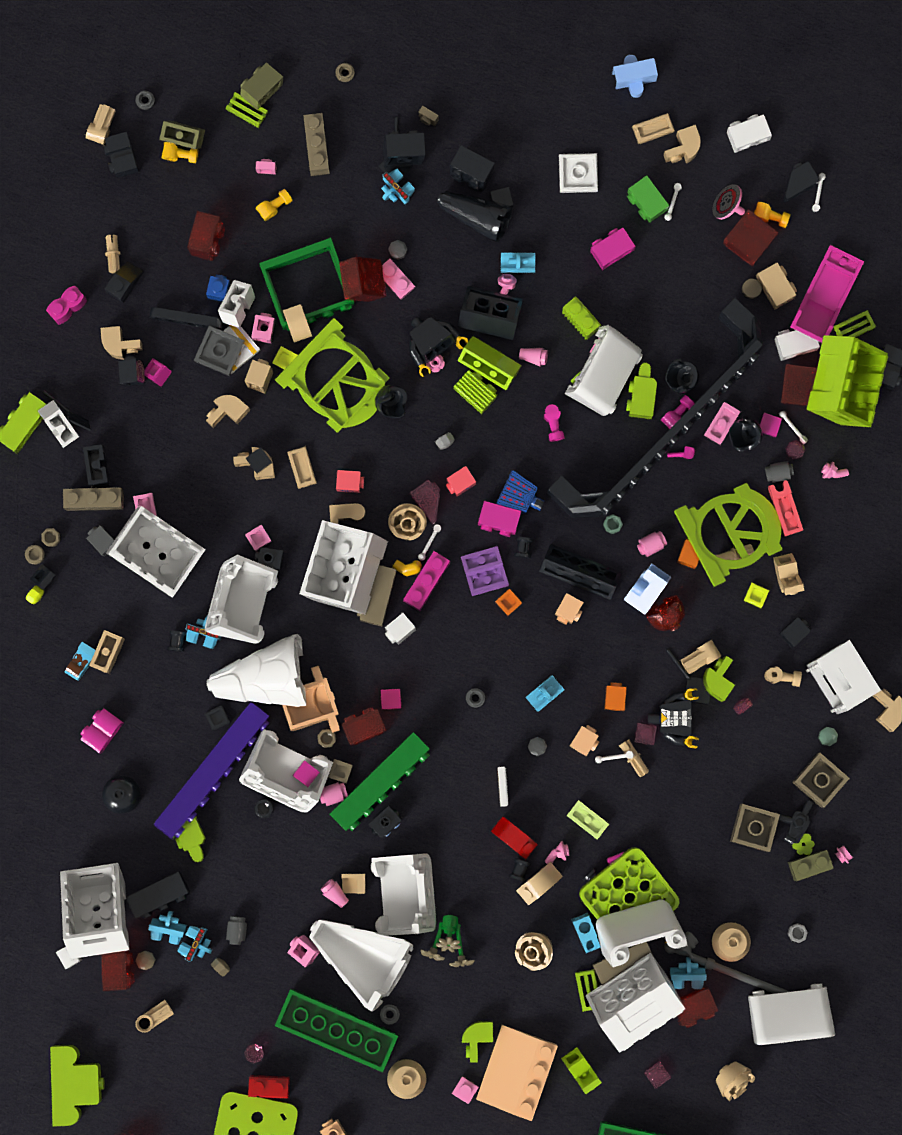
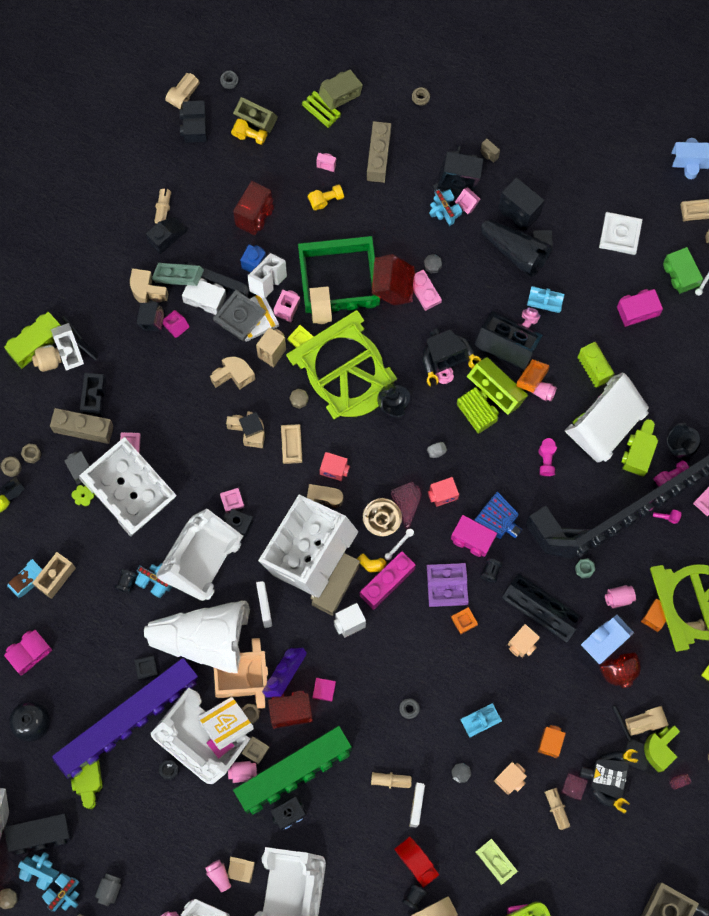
camera: 10 degrees right, 10 degrees down
dark pink brick [46,286,87,325] -> none
bright pink plate [545,841,569,864] -> none
white hinge [595,751,634,763] -> none
none -> tan head [32,345,61,372]
none -> lime plant [72,485,94,506]
none -> sand green plate [152,263,204,286]
none -> white brick [182,278,227,315]
none -> white tile [198,697,254,750]
none -> white tile [256,581,272,628]
none -> dark purple plate [262,648,307,697]
none -> dark tan tile [290,389,309,409]
none -> tan axle [371,772,412,788]
none -> bright pink plate [455,187,480,214]
none -> orange tile [517,359,549,393]

